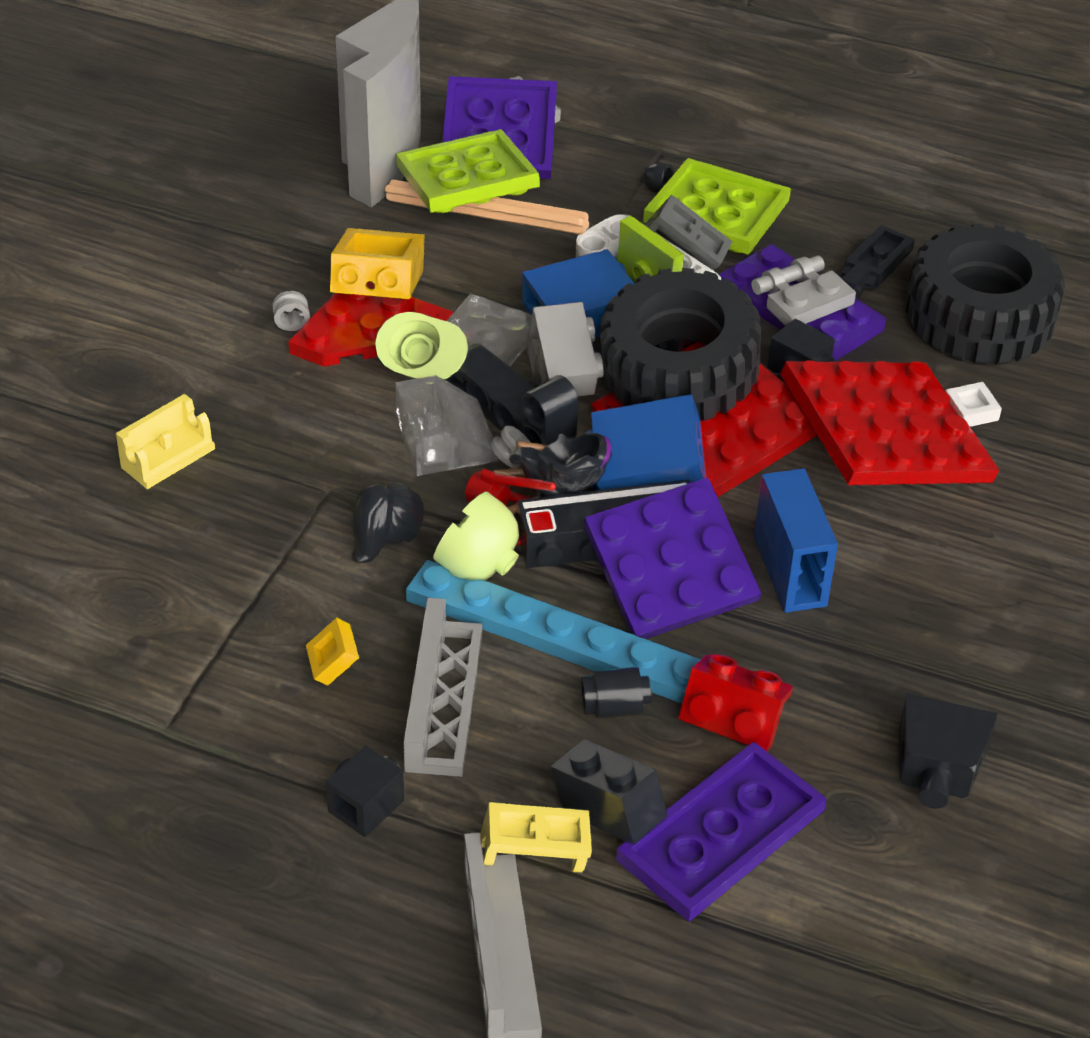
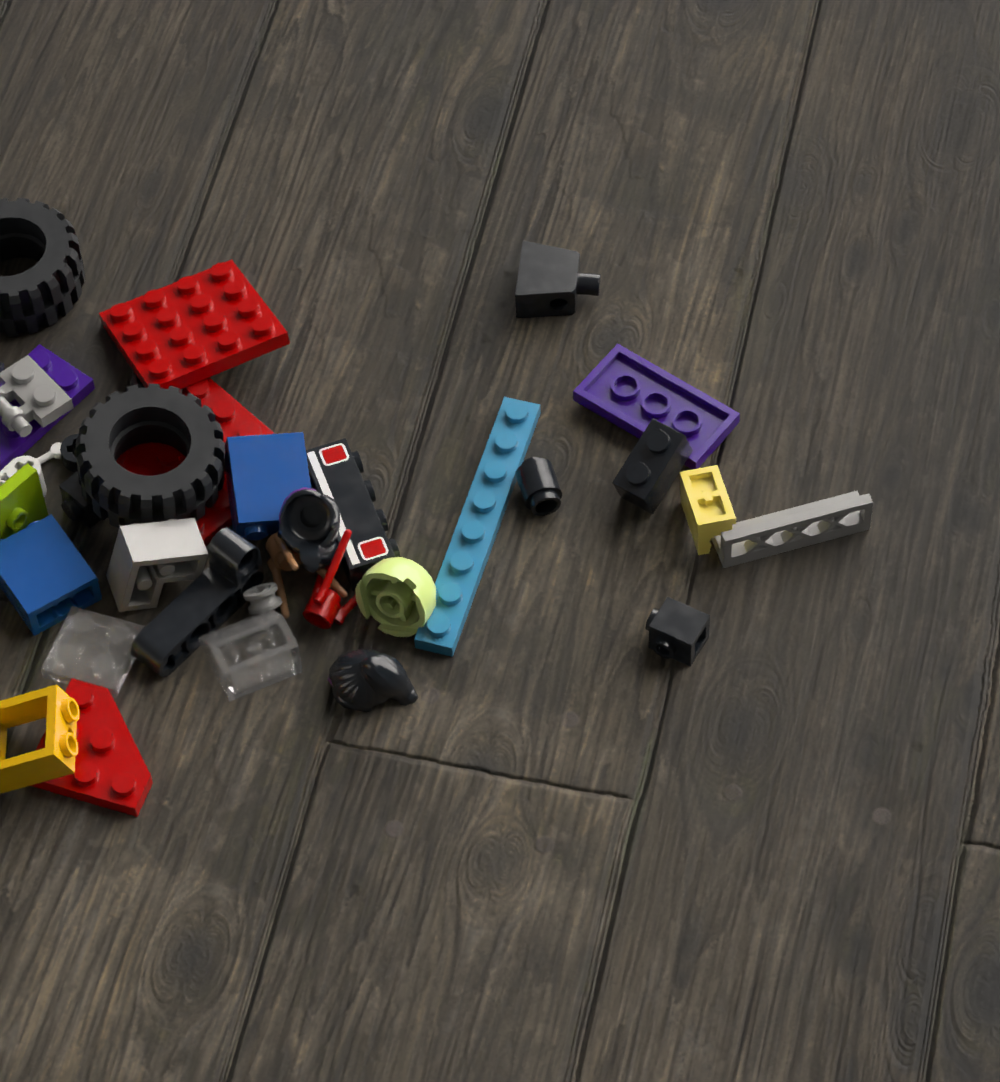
camera: 95 degrees left, 10 degrees up
light yellow hinge [116,394,215,489] -> none
light grey bush [272,291,310,331] -> none
yellow plate [306,617,359,686] -> none
yellowish green piece [375,312,468,382] -> none
light grey fence [404,598,483,777] -> none
dark purple plate [583,477,762,639] -> none
red bracket [678,654,793,751] -> none
blue brick [754,468,838,613] -> none
black brick [768,318,835,373] -> none
white plate [945,382,1002,427] -> none

